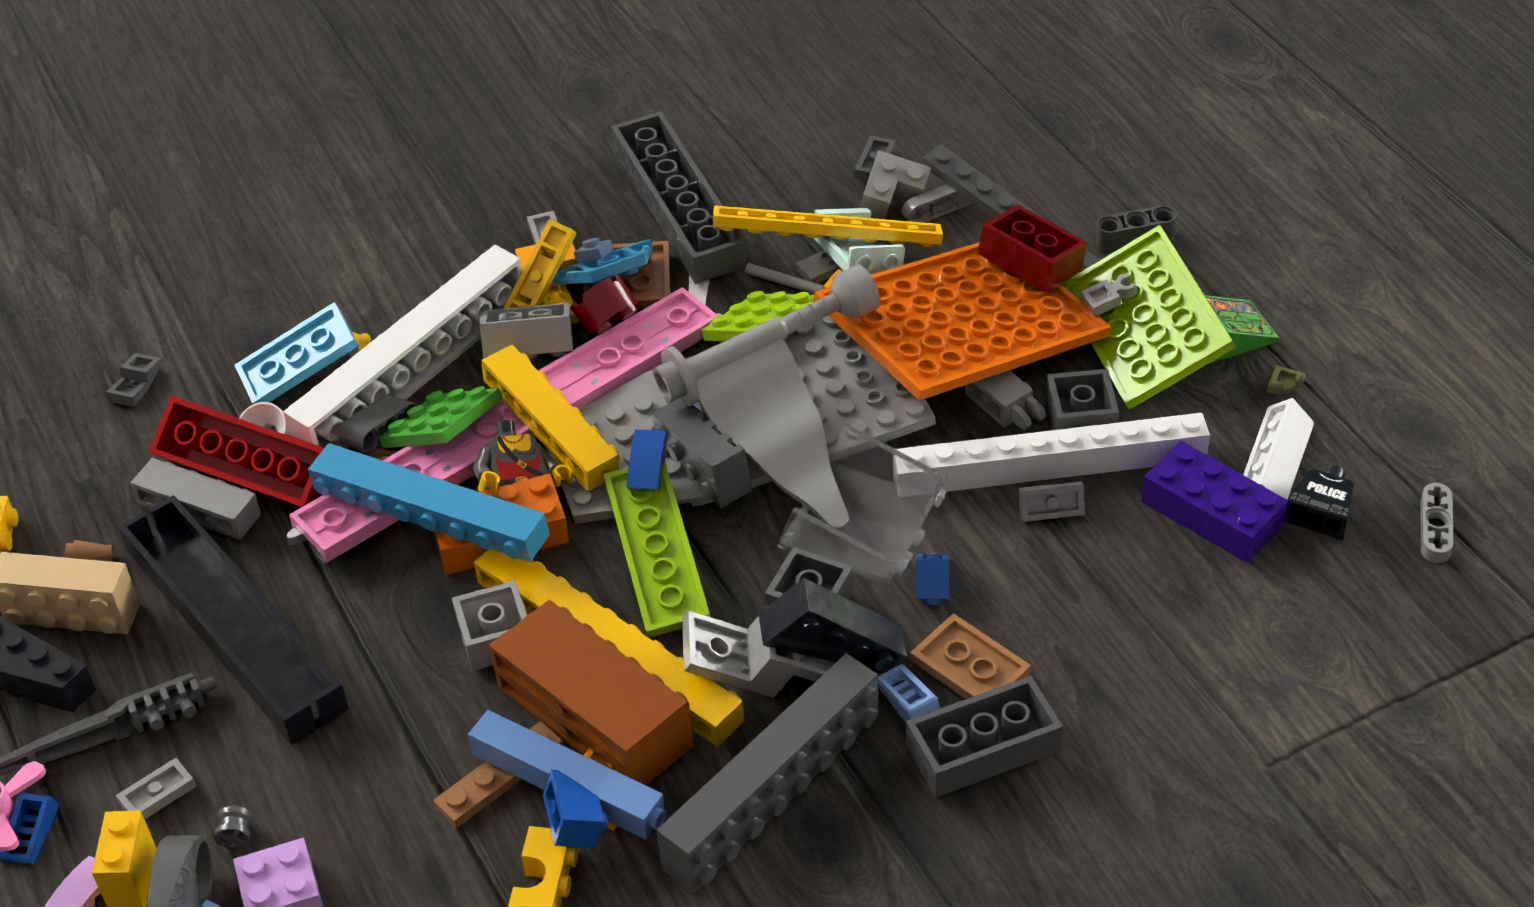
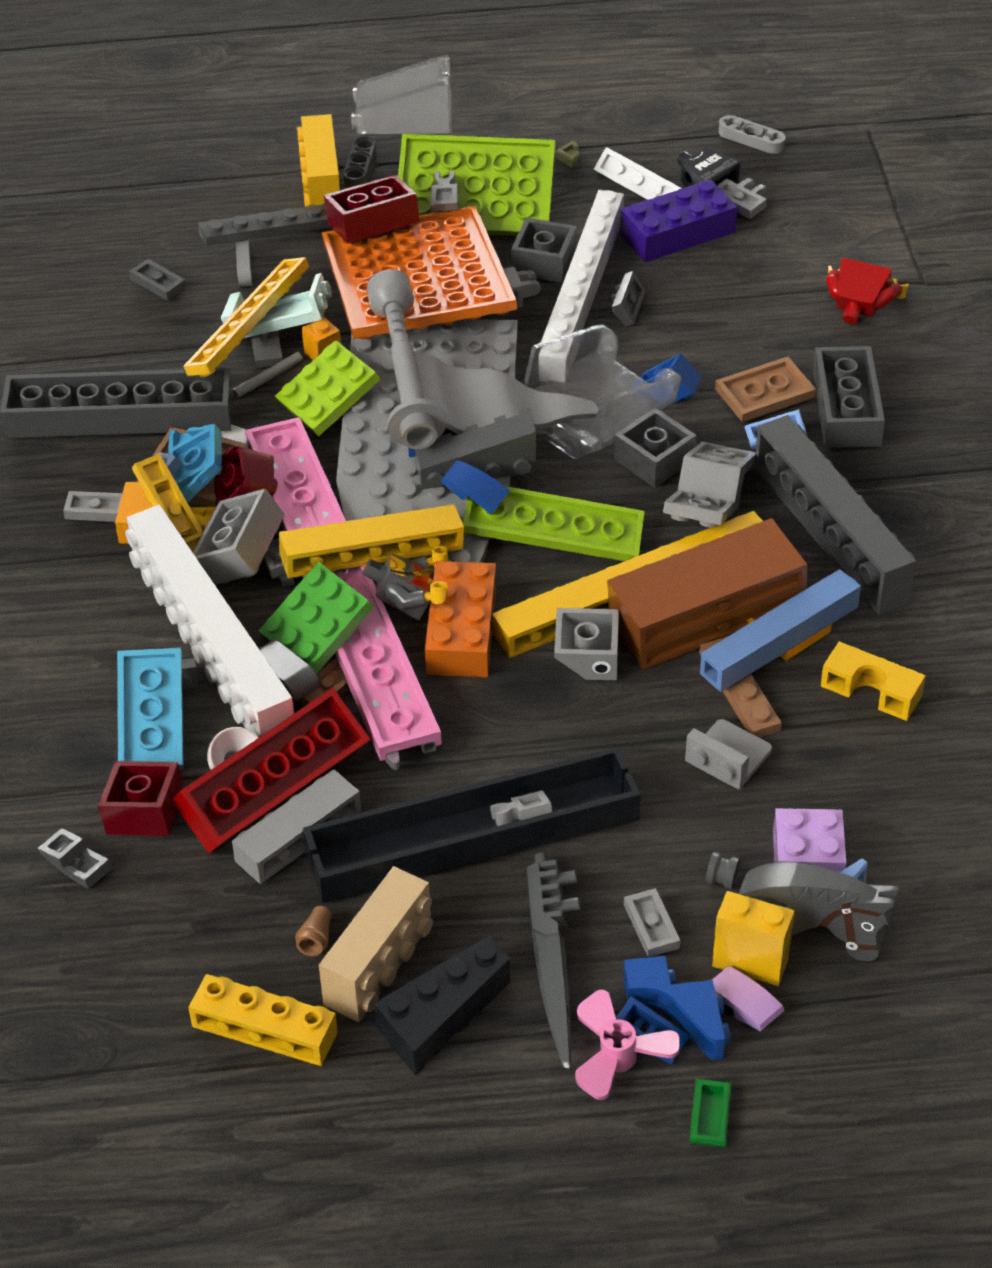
camera: 70 degrees left, 0 degrees up
dark azure brick [308,443,550,562] -> none
blue slope [543,769,608,848] -> none
black wedge [758,578,907,674] -> none
light grey brick [859,150,931,219] -> none
none -> dark red brick [98,761,185,836]
none -> yellow brick [297,114,340,207]
none -> clear windscreen [352,55,452,134]
none -> light grey plate [490,790,552,826]
none -> blue arch [623,956,730,1060]
none -> light grey bracket [685,719,772,790]
none -> light grey hinge [717,178,767,219]
none -> red torso [826,258,909,324]

